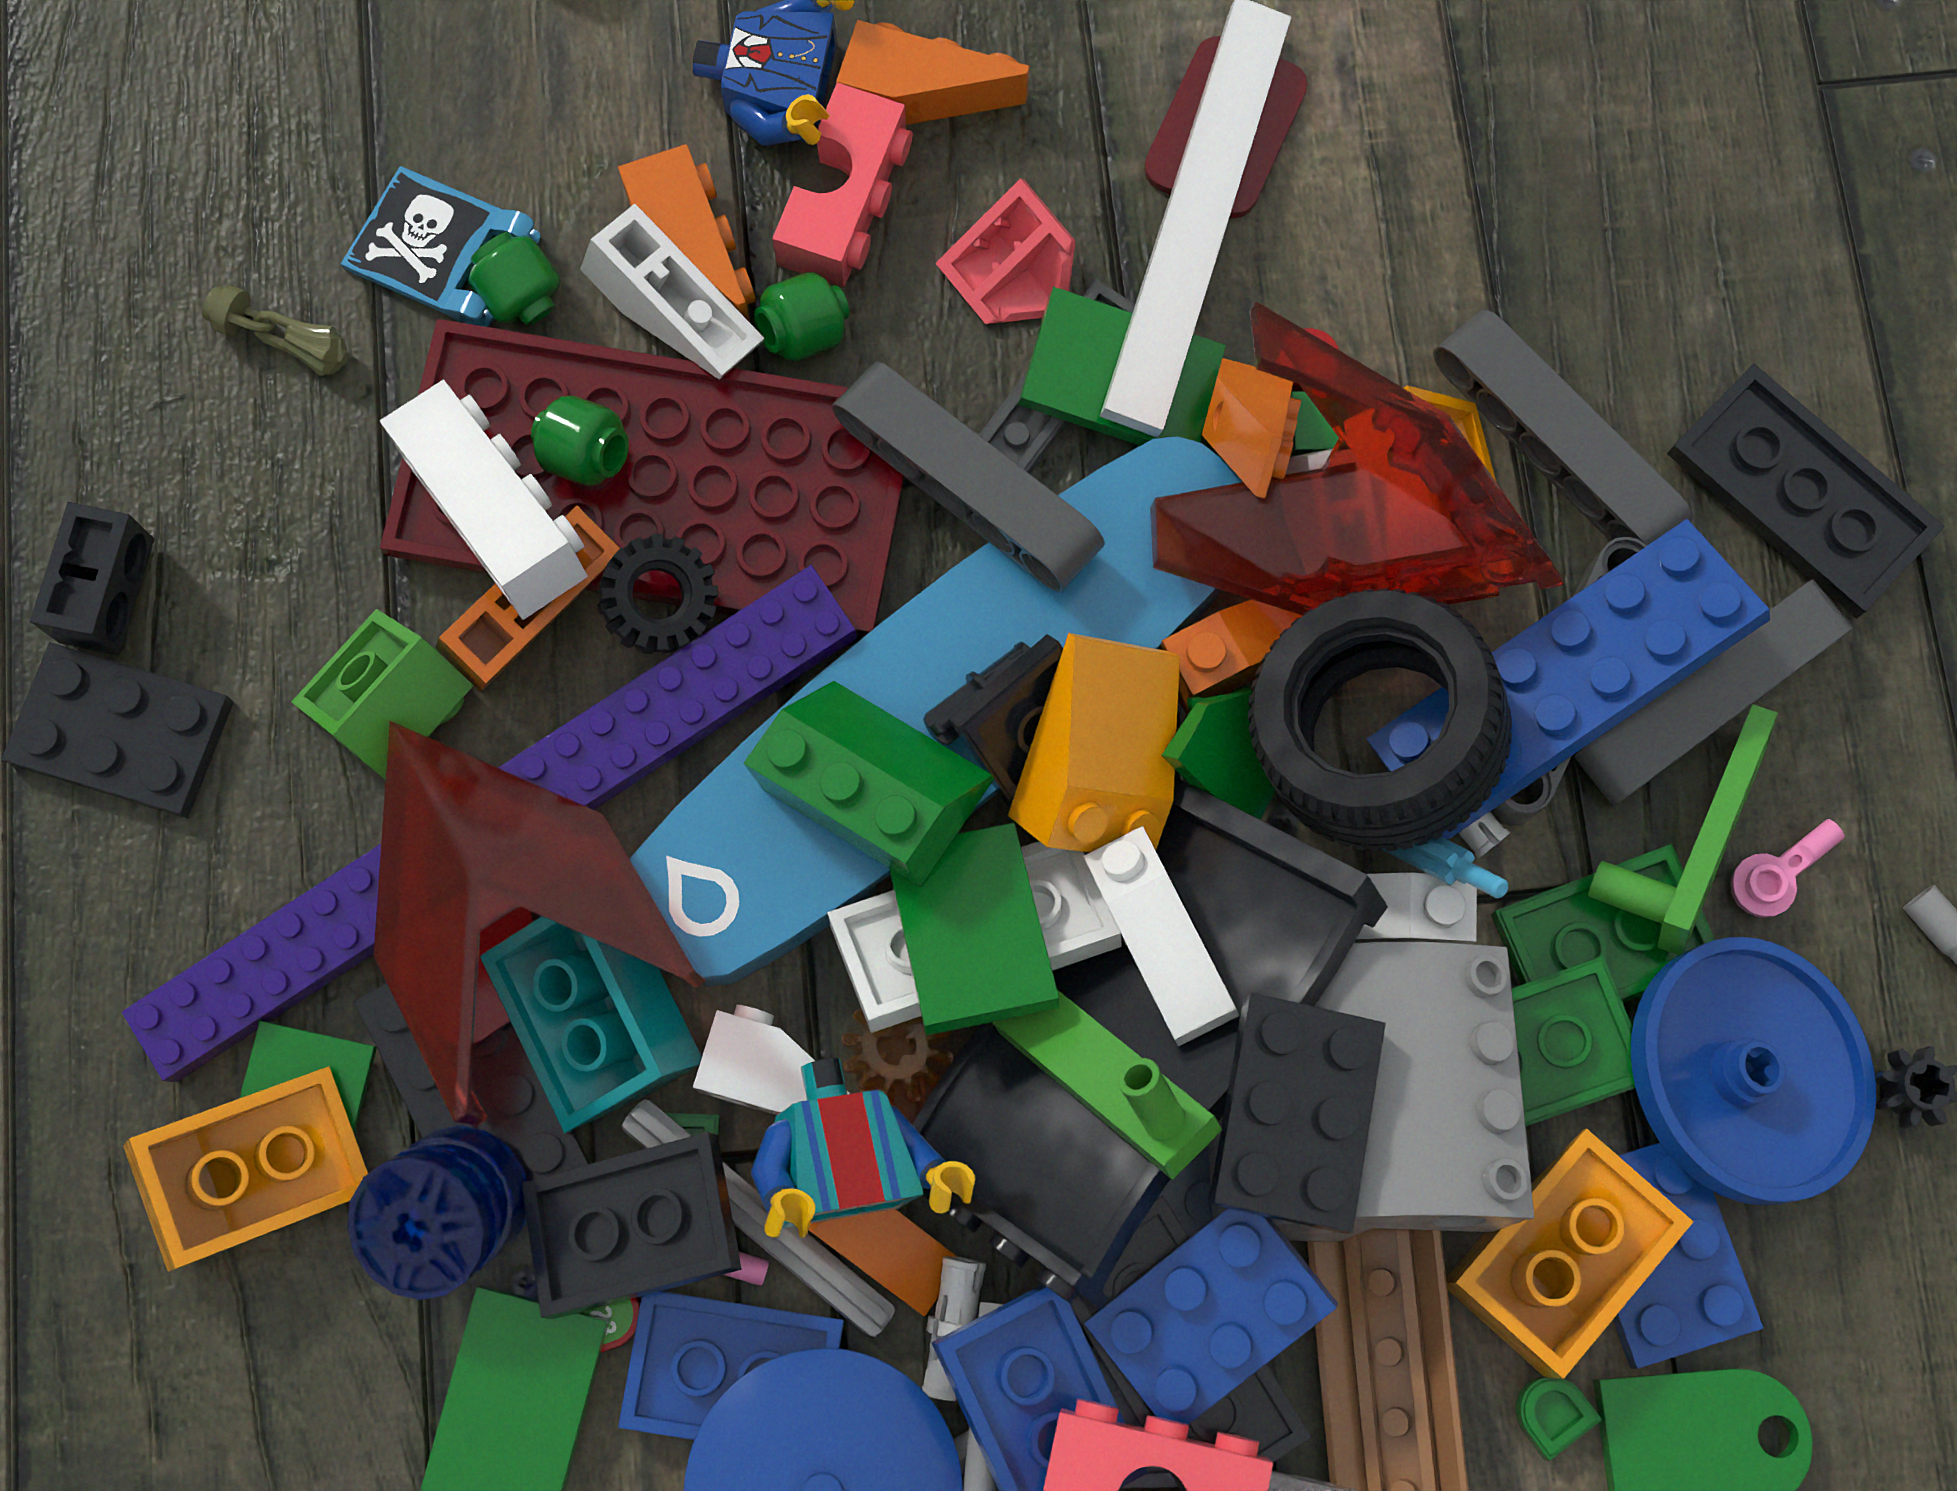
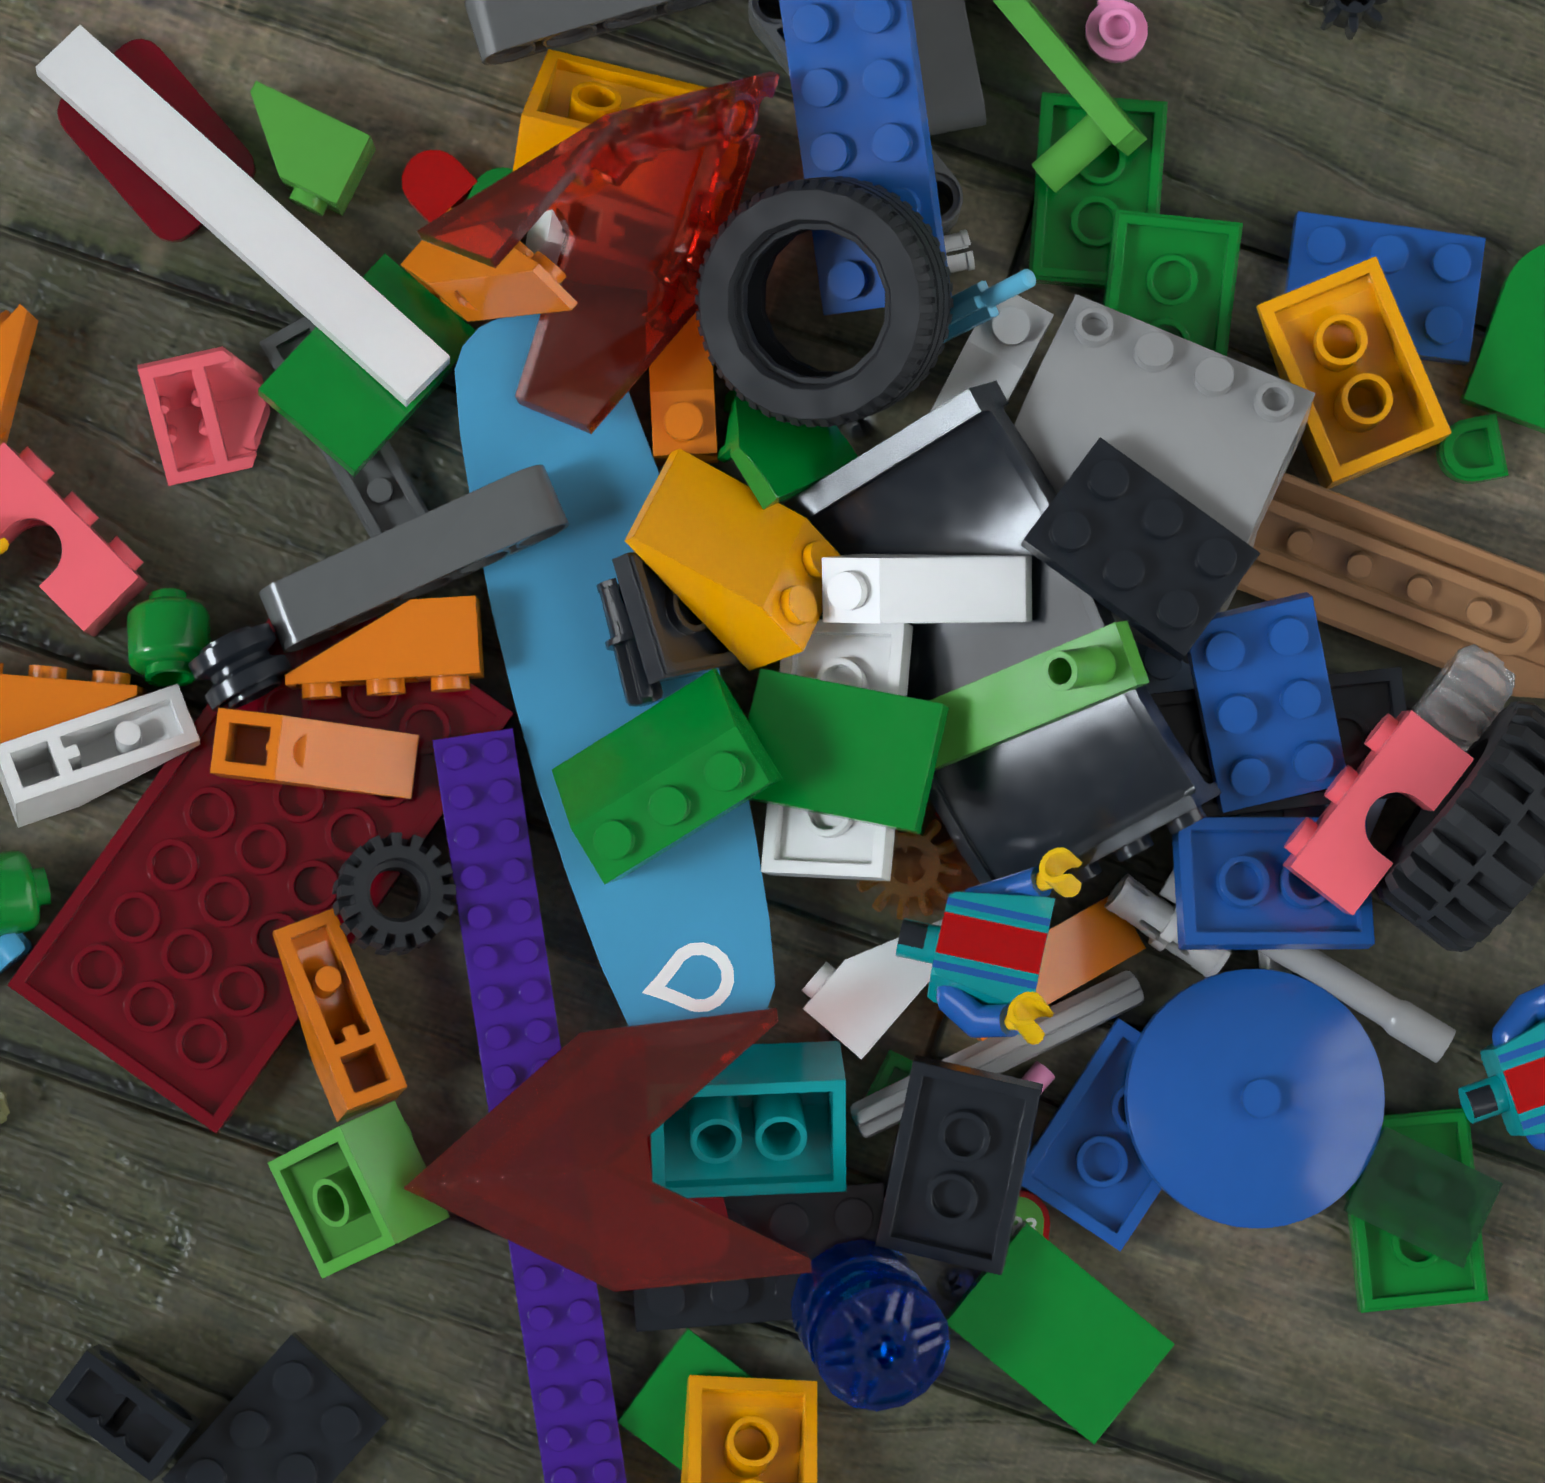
camera: 65 degrees left, 10 degrees up
white brick [379,379,588,620] -> none
green head [531,396,629,486] -> none
blue dish [1631,937,1876,1206] -> none
none -> black wheel [188,623,293,712]
none -> orange slope [210,708,420,799]
none -> bright green slope [250,81,376,216]
none -> orange slope [285,595,484,700]

